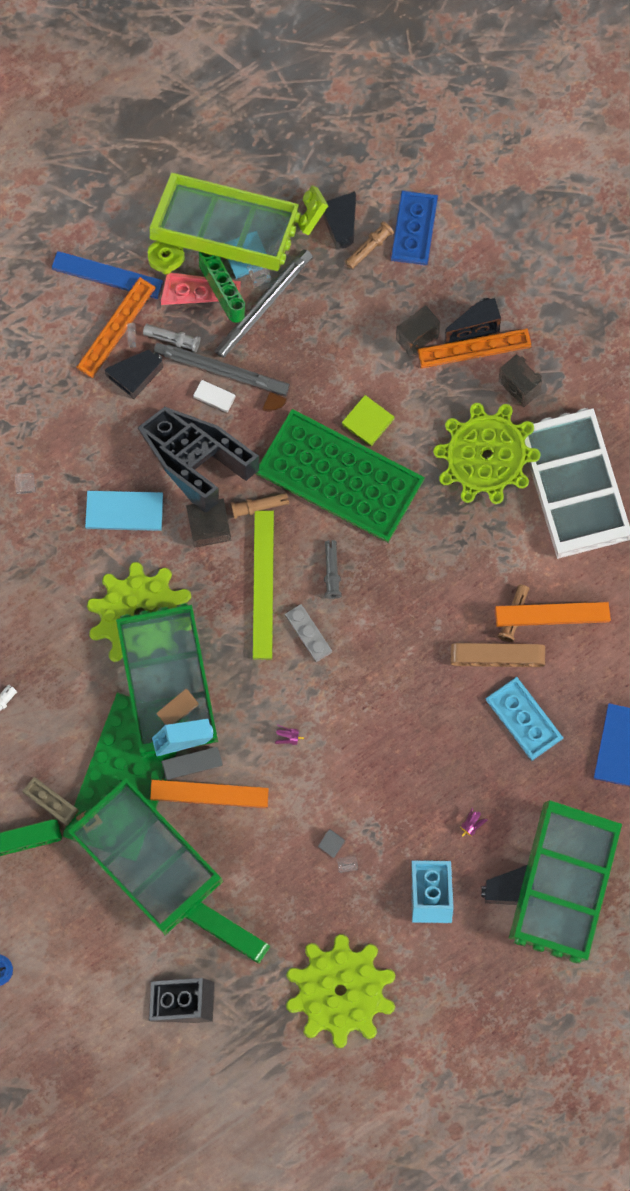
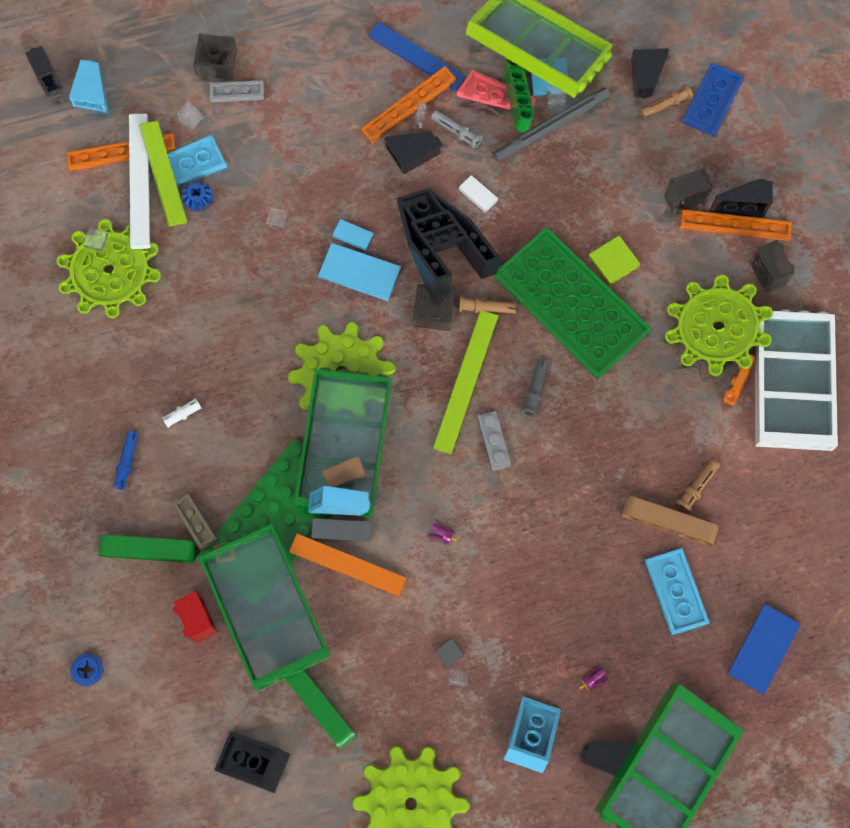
camera: 15 degrees right, 0 degrees up
lime plate [147,241,185,274] -> none
dark grey piece [154,342,290,396] -> none
reddish brown tile [262,392,287,412] -> none
lime plate [298,185,328,235] -> none
orange tile [495,602,611,627] -> none
none -> red container [173,591,218,643]
none -> medium azure tile [332,219,374,251]
none -> orange hinge [724,354,755,406]

